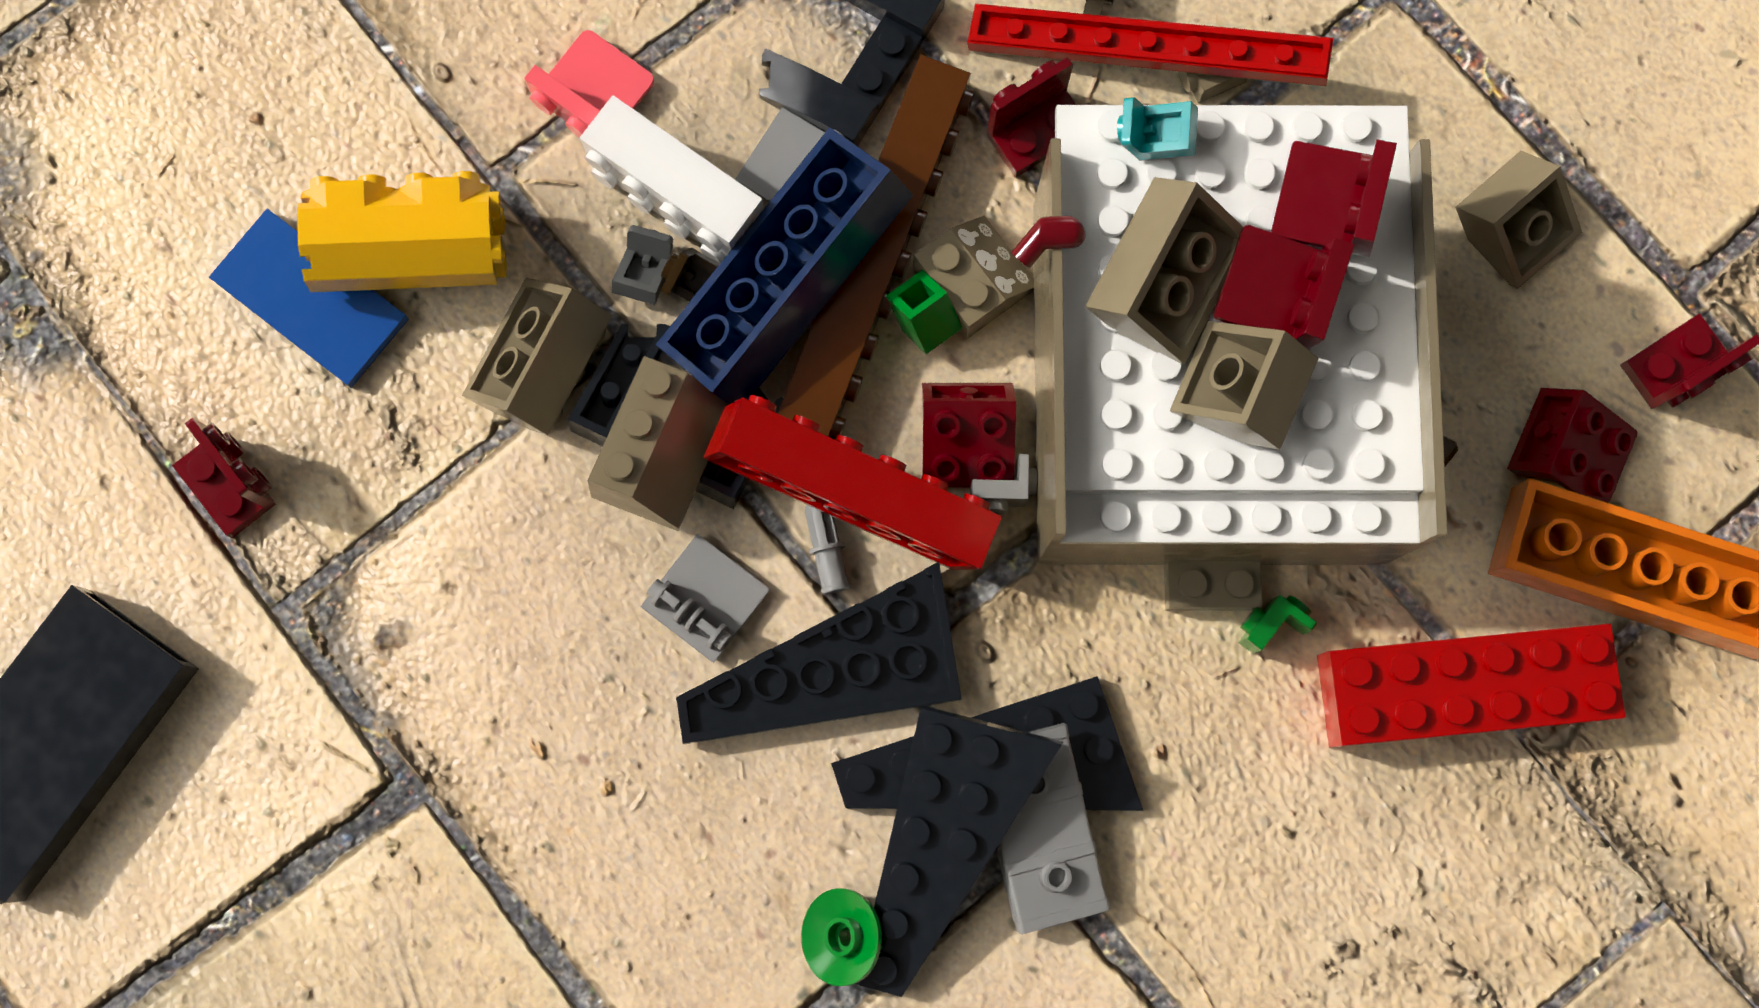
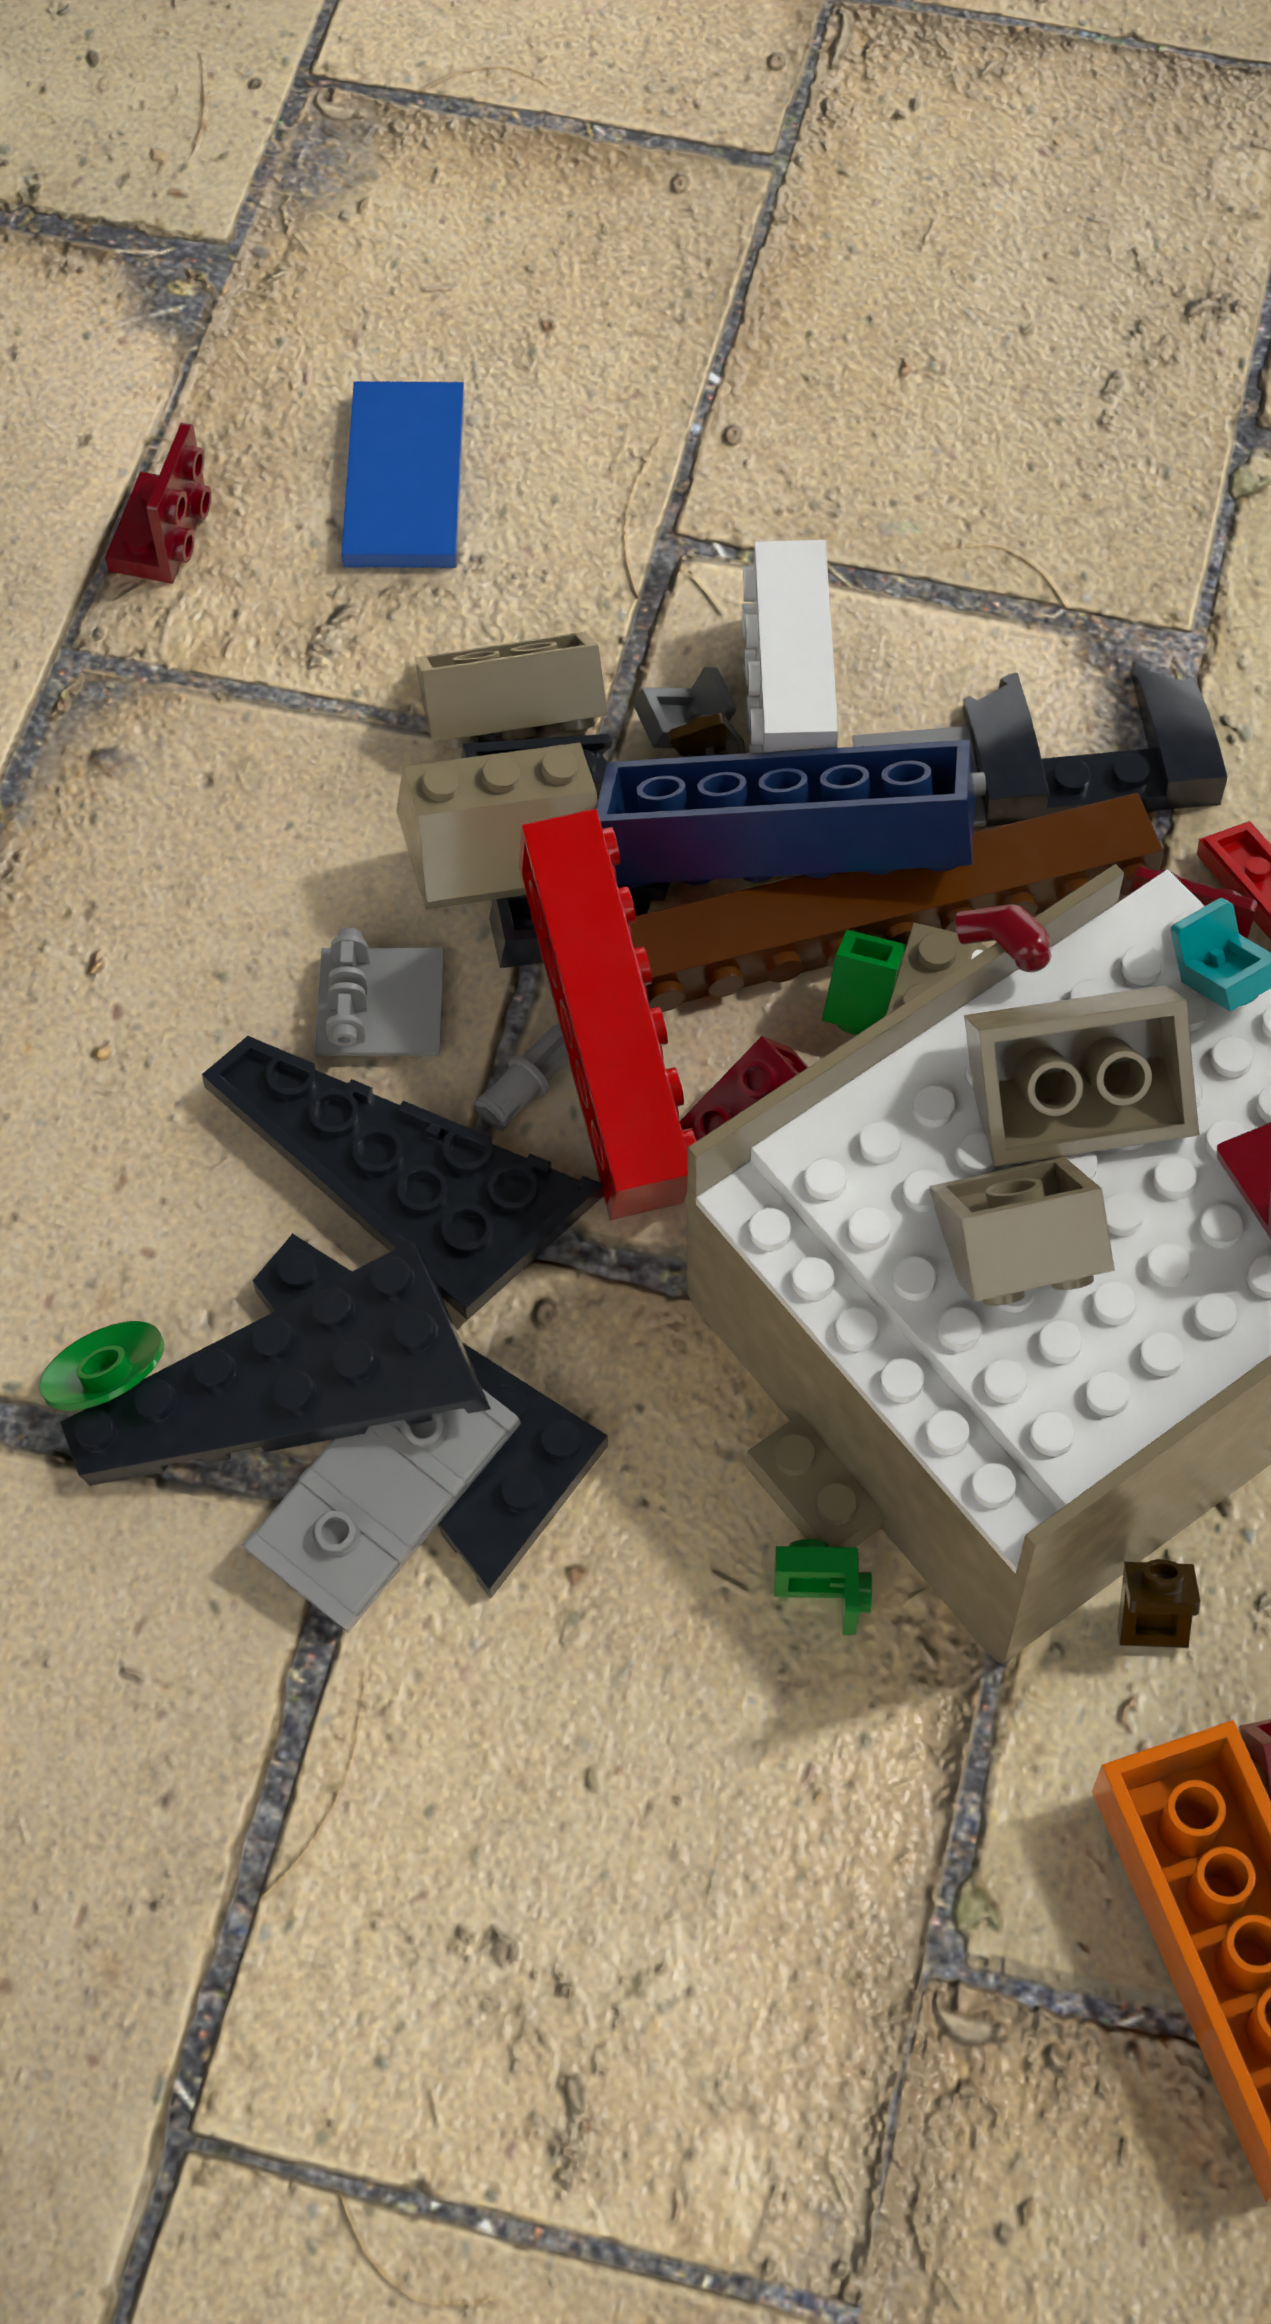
camera: 55 degrees right, 20 degrees down
yellow brick [297,171,507,293] -> none
coral bracket [524,30,654,138] -> none
dark red bracket [1214,225,1355,350] -> none
red brick [1317,623,1626,748] -> none

